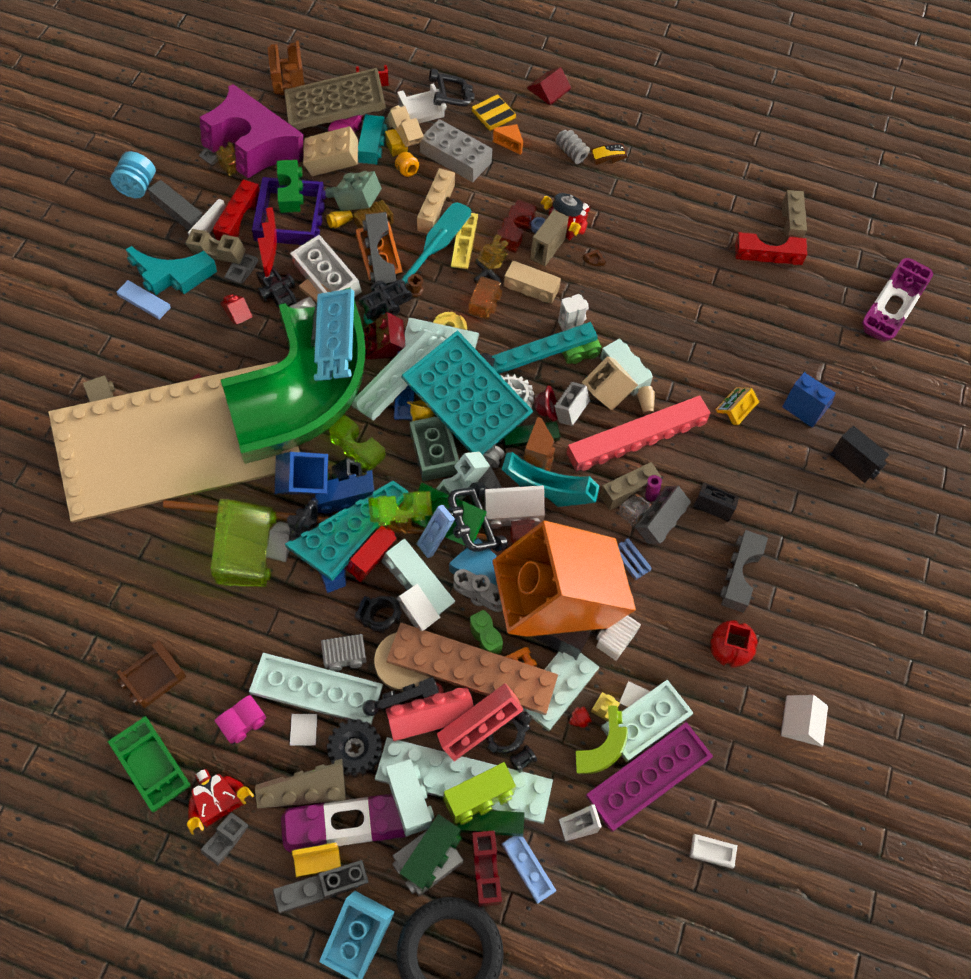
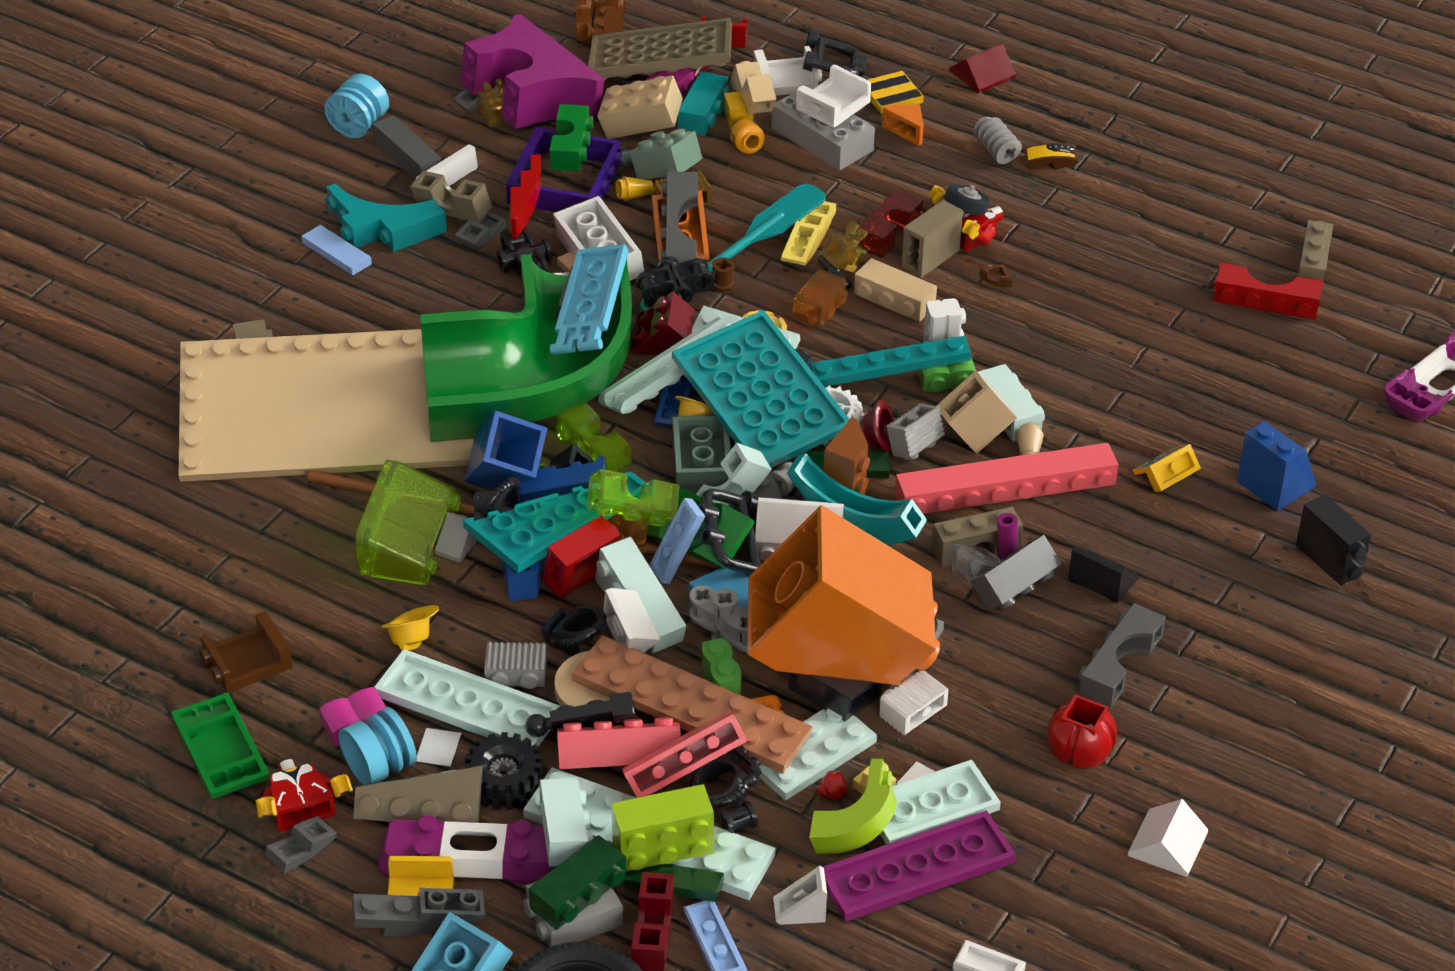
camera: 15 degrees right, 20 degrees down
red arch [213,179,260,241] -> none
slope [220,294,253,325] -> none
tan arch [417,168,455,234] -> none
medium blue tile [618,538,652,580] -> none
none -> medium azure wheel [338,707,417,785]
none -> yellow piece [381,605,439,651]
none -> white panel [796,64,871,128]

